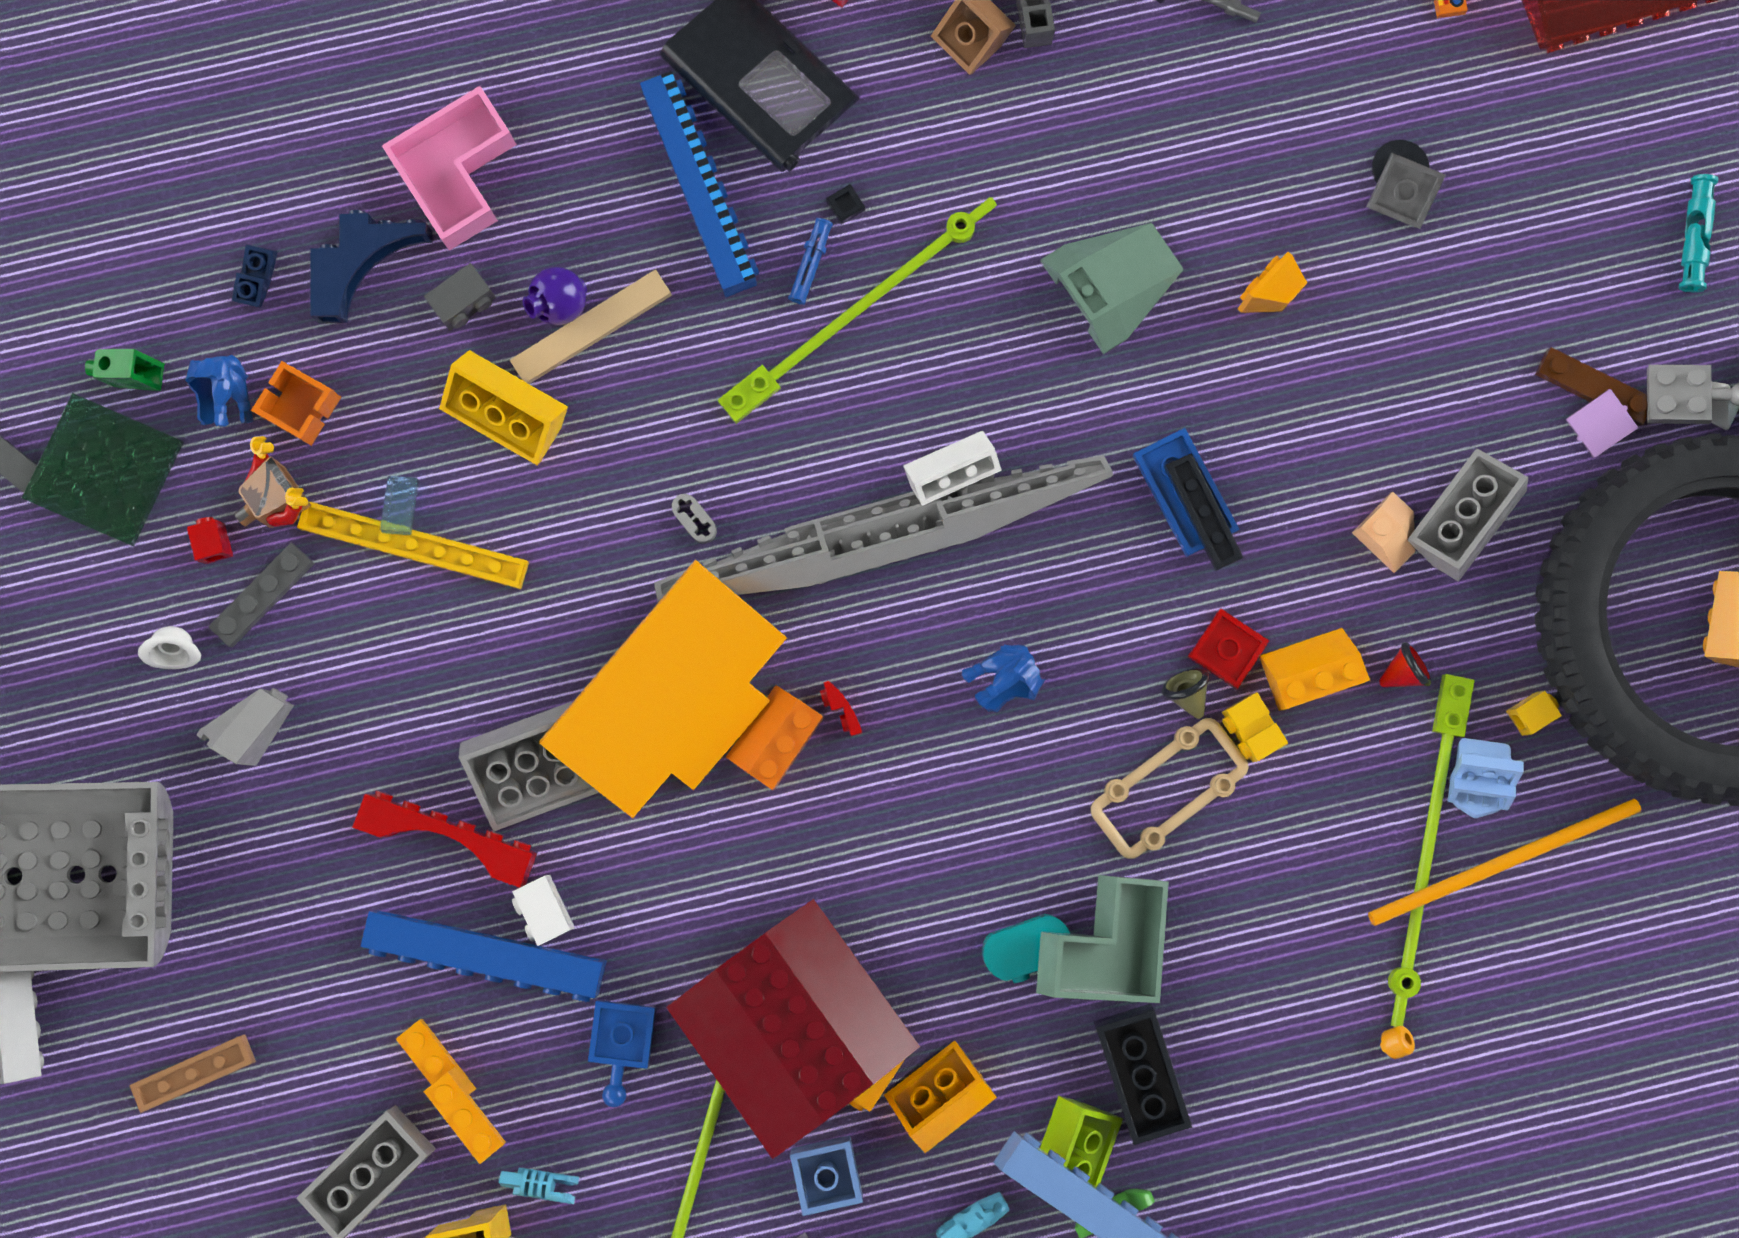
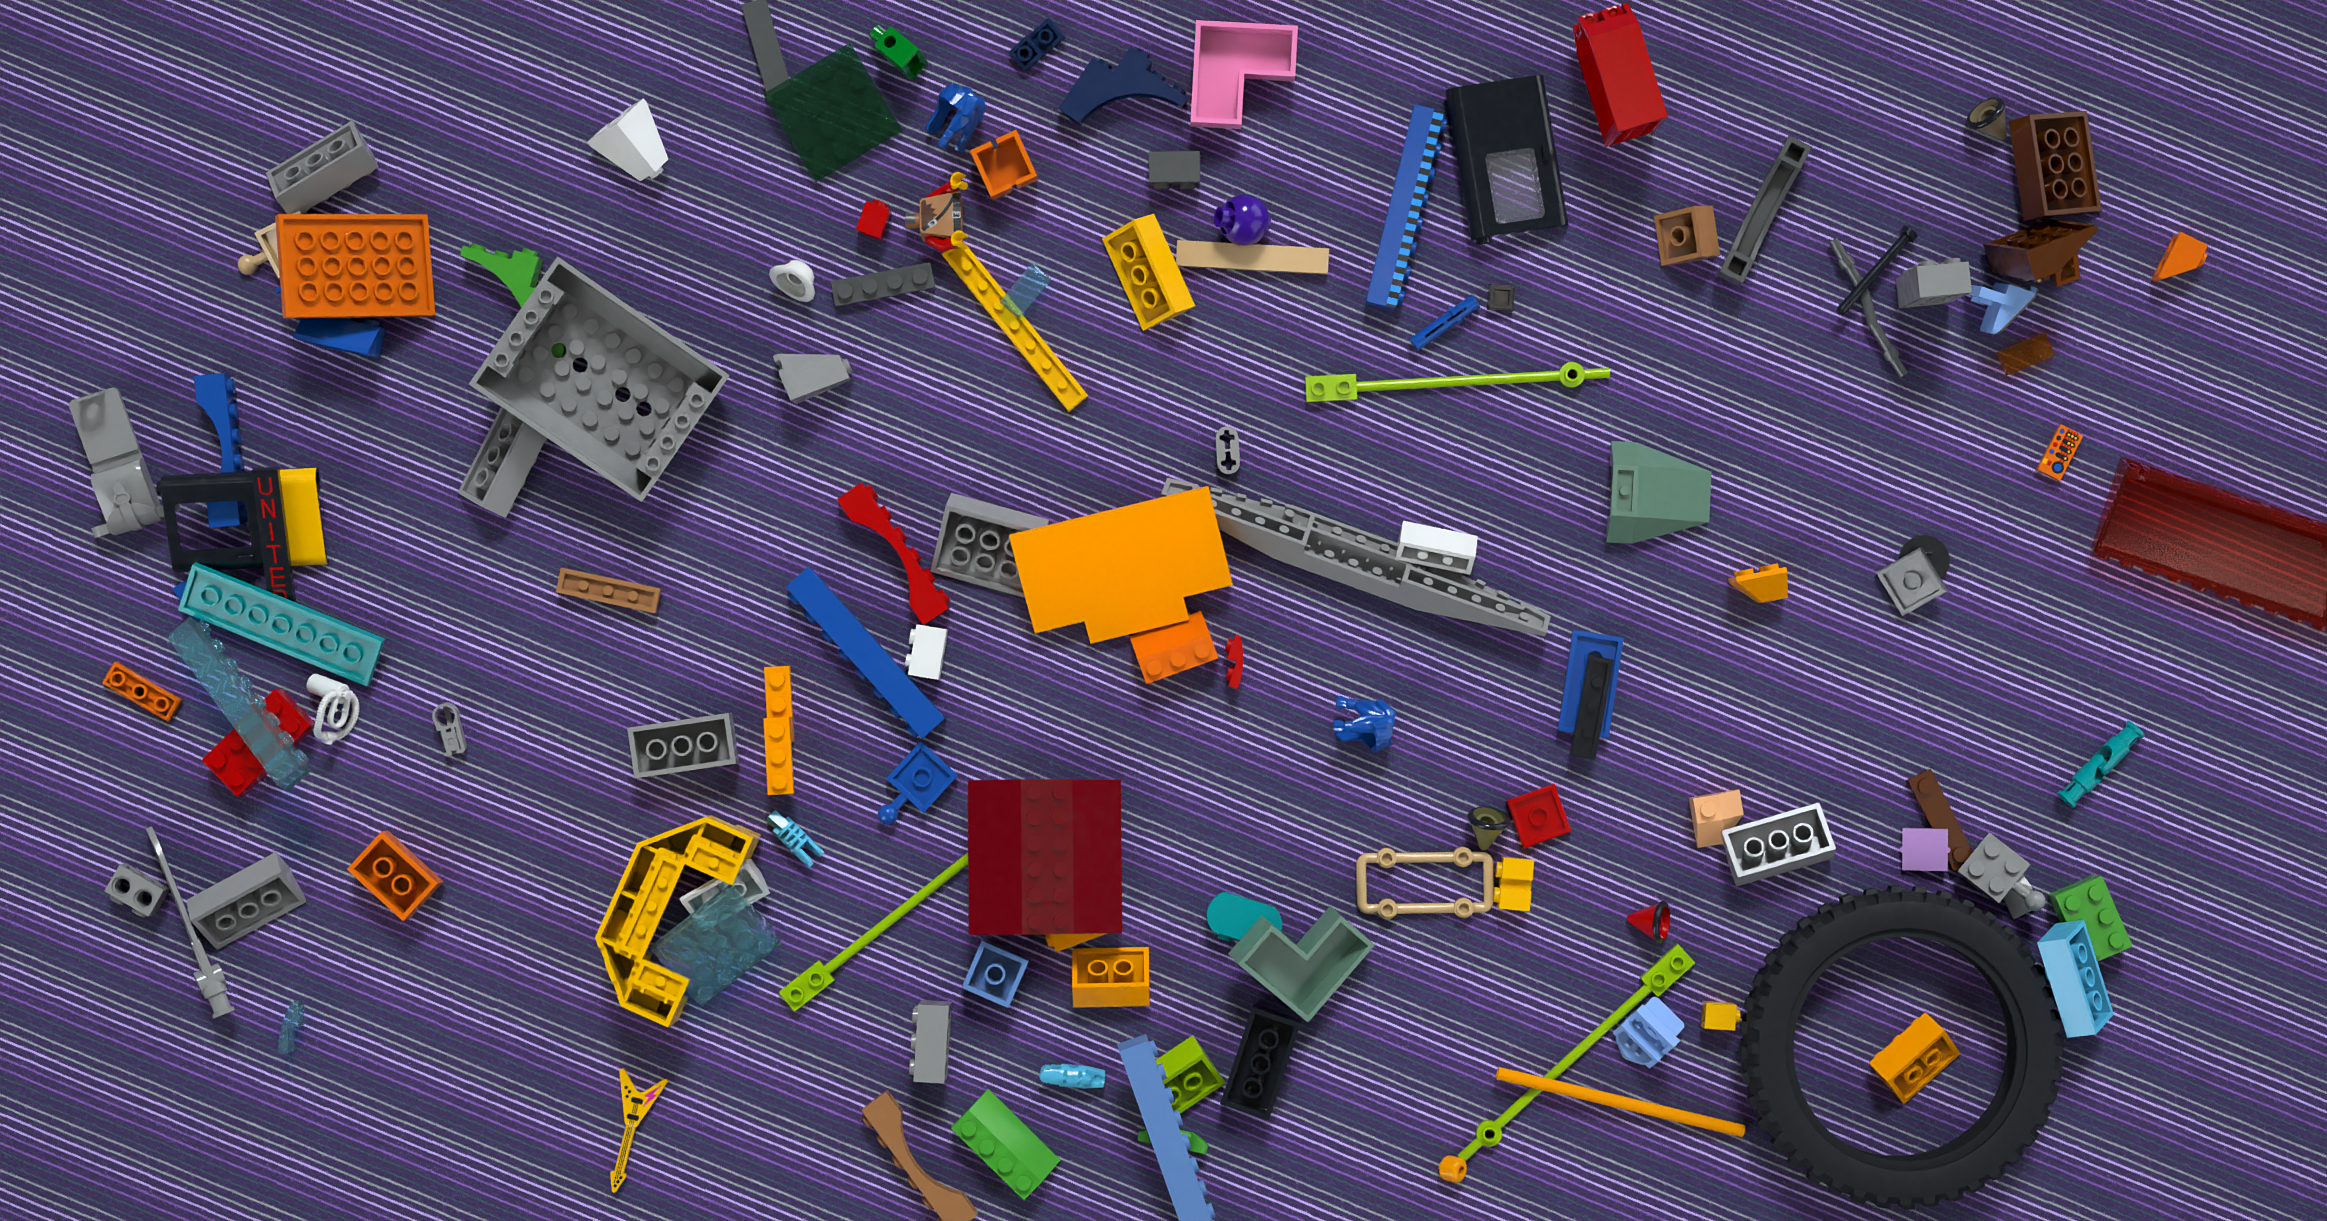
camera: 35 degrees right, 5 degrees up
light orange slope [1259,628,1370,711] -> none

